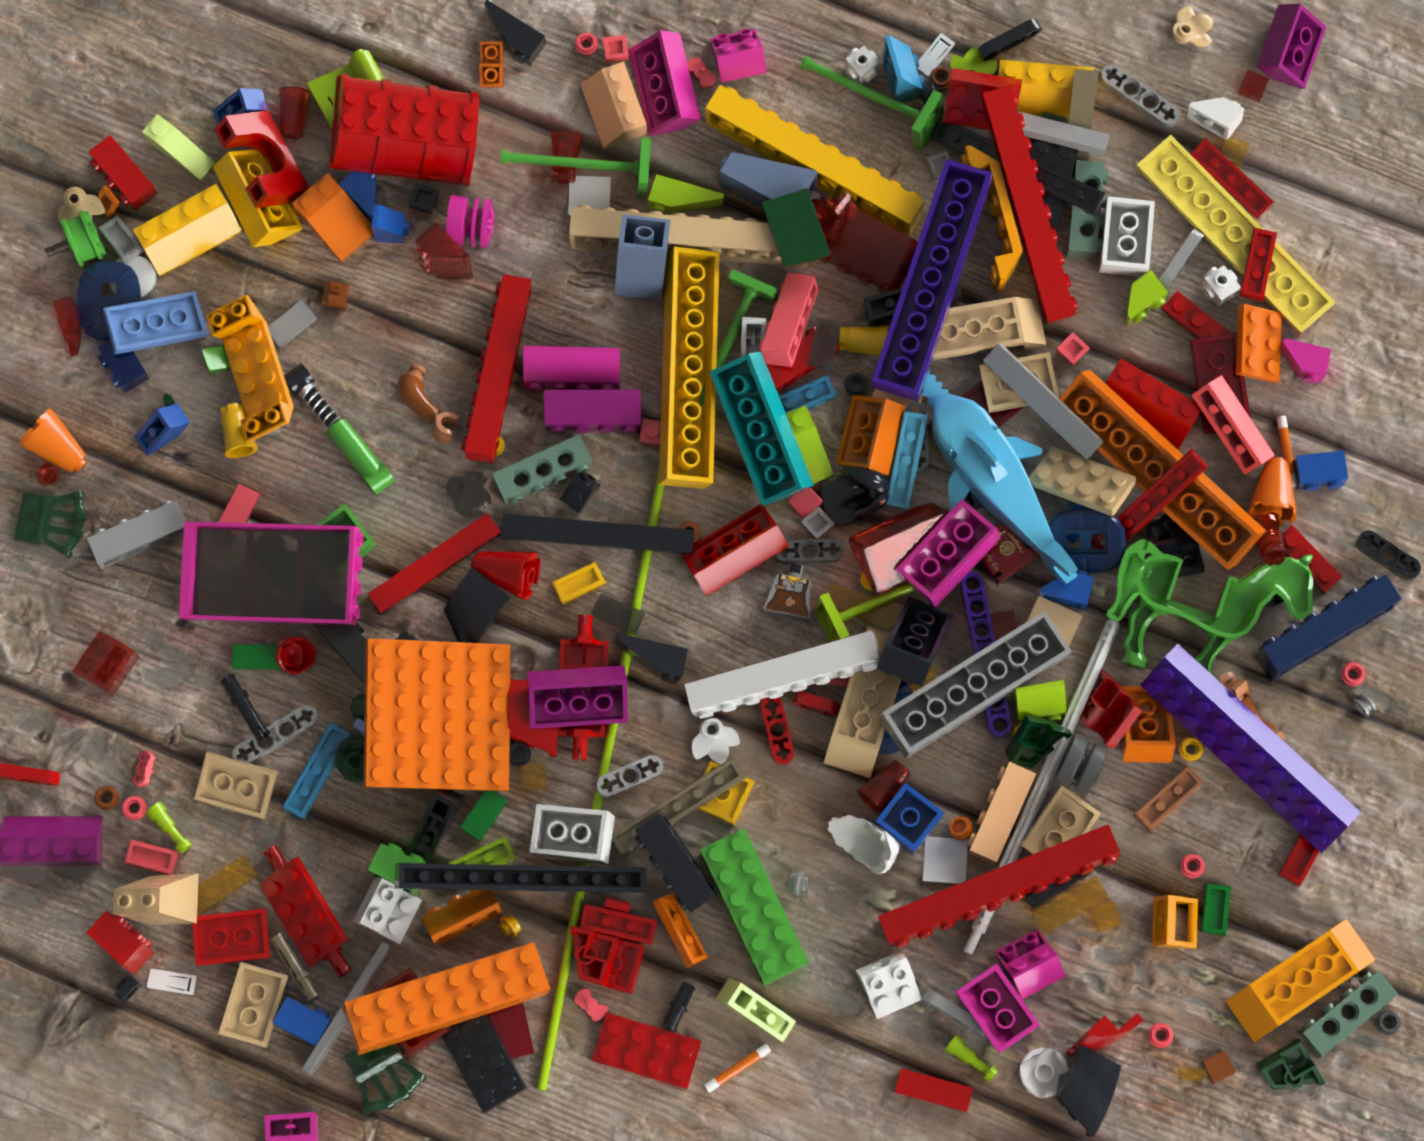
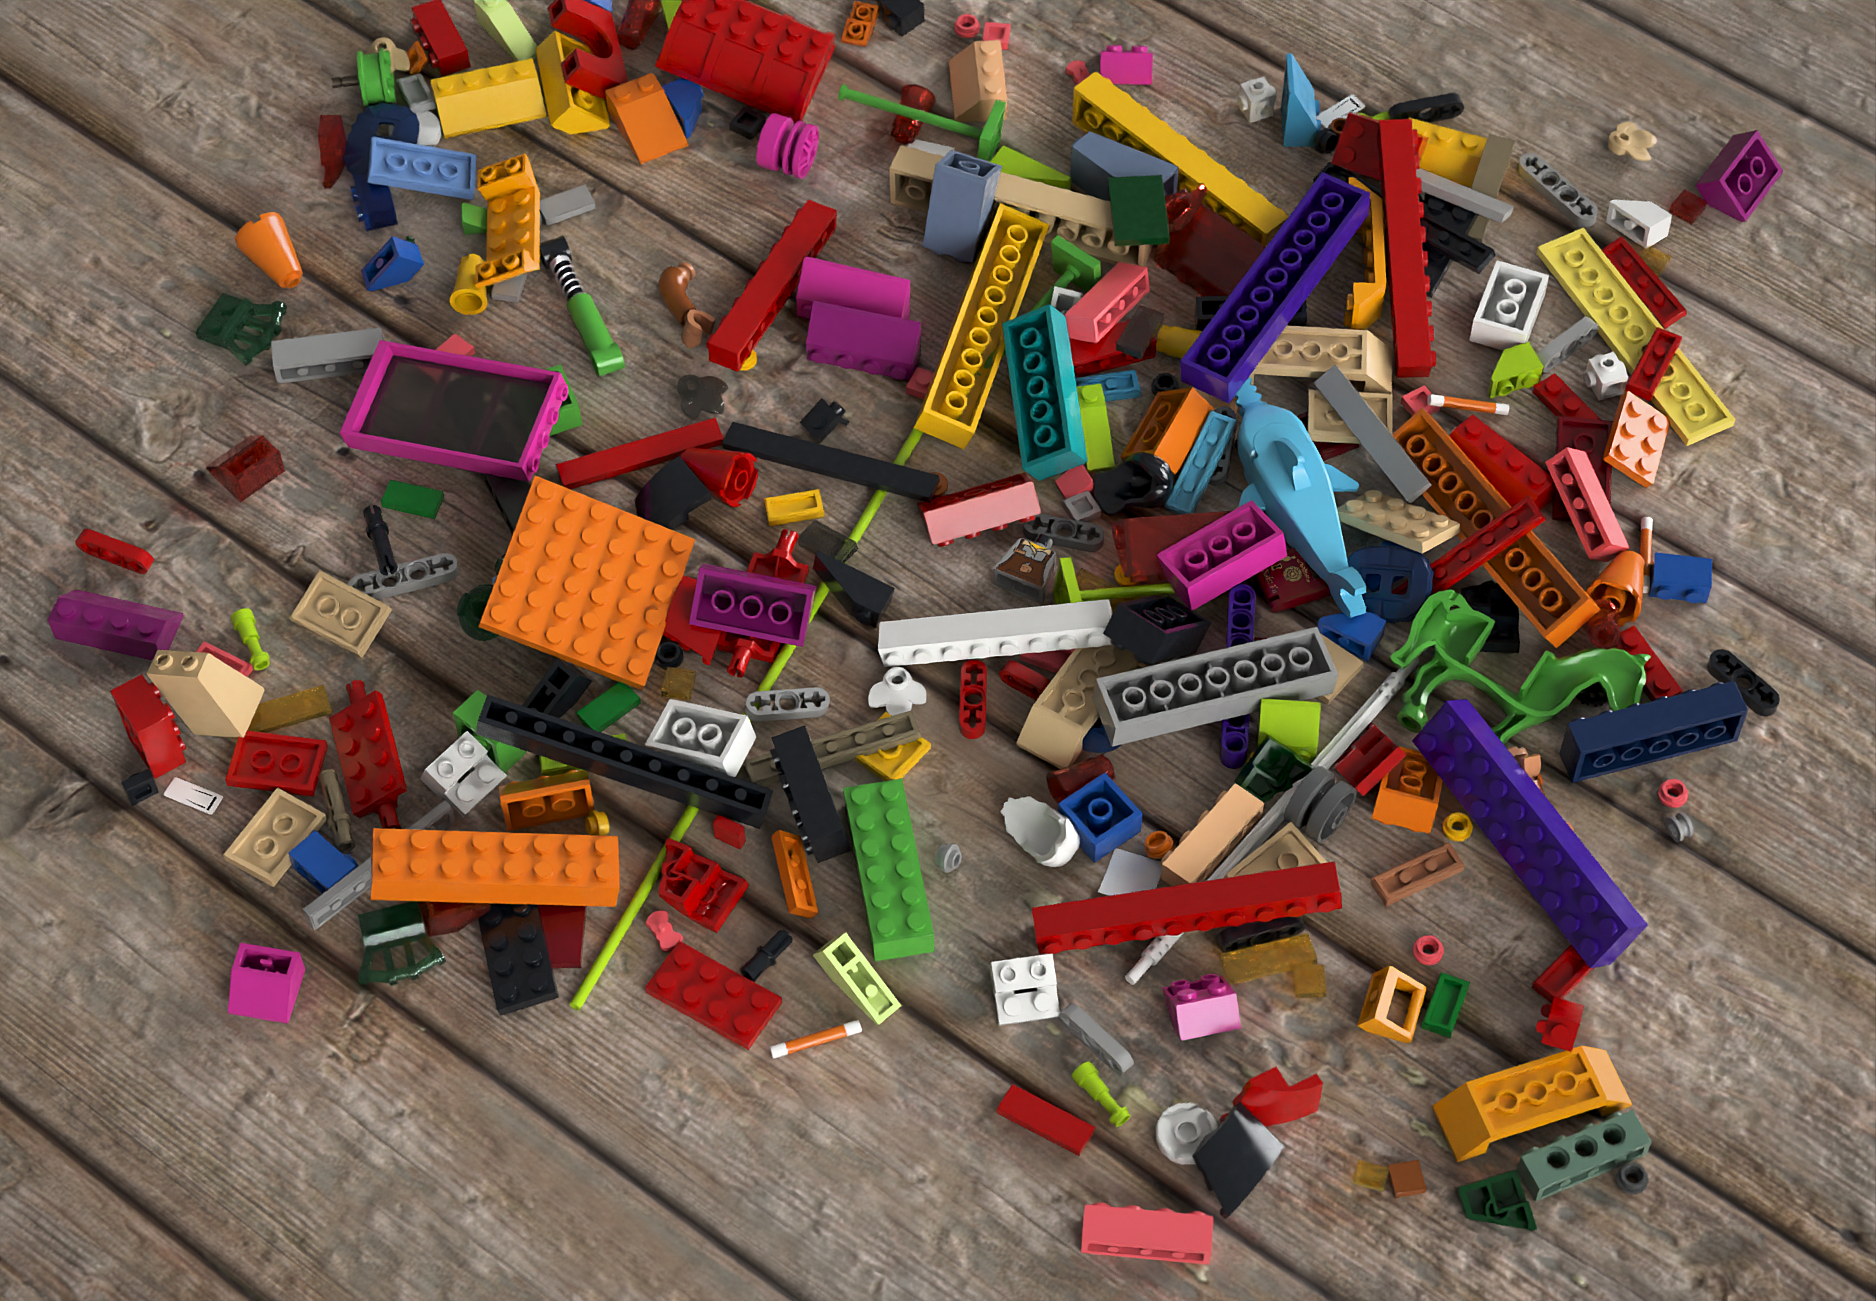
camera: 15 degrees right, 20 degrees down
clear red plate [36,463,59,486] -> none
dark orange plate [94,786,119,810] -> none
coral plate [122,796,147,821] -> none
coral piece [132,750,156,787] -> none
red hair [275,636,317,675] -> none
dark azure tile [282,722,352,820] -> none
dark orange tile [322,281,350,309] -> none
blue slope [372,204,410,244] -> none
clear red slope [415,222,473,280] -> none
sand green brick [492,434,592,505] -> none
red plate [579,904,657,946] -> none
dark pink slope [629,30,701,136] -> none
bright green tile [800,56,944,151] -> none
dark pink slope [956,963,1040,1054] -> none
sand green brick [1066,160,1108,260] -> none
coral plate [1148,1023,1173,1048] -> none
dark pink slope [1281,338,1331,383] -> none
none -> orange bar [1427,394,1509,415]
none -> red brick [1536,996,1584,1052]

